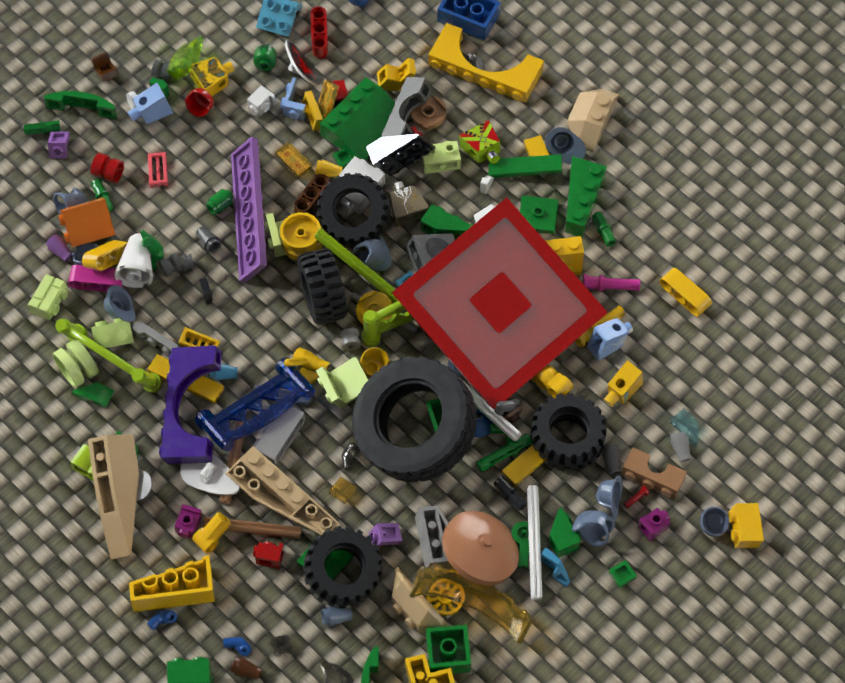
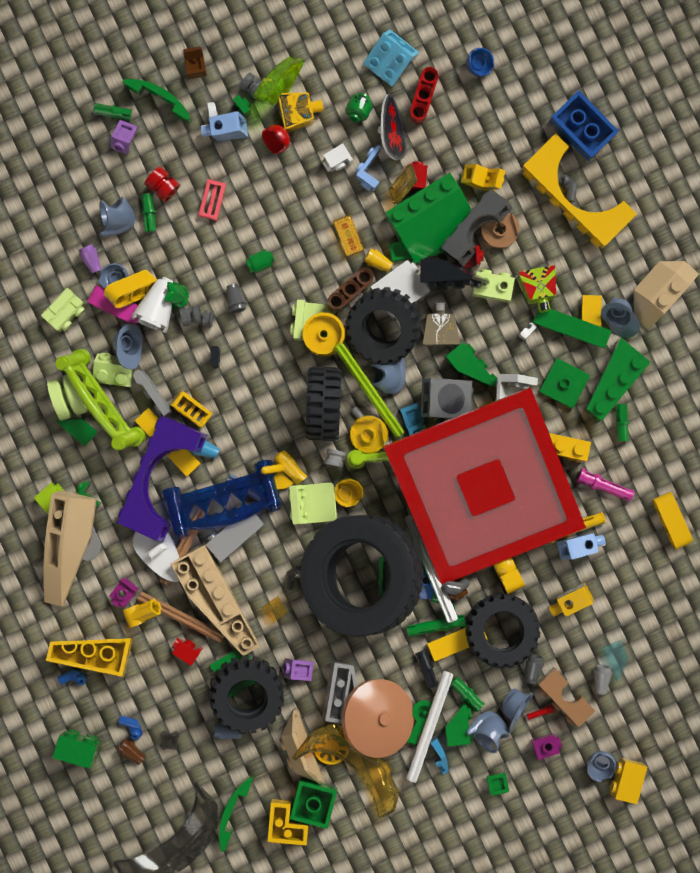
camera: 20 degrees right, 25 degrees up
orange brick [58,198,116,247] -> none
medium lavender plate [231,137,267,283] -> none
yellow tile [302,91,323,131] -> none
none -> green pin [450,676,484,712]

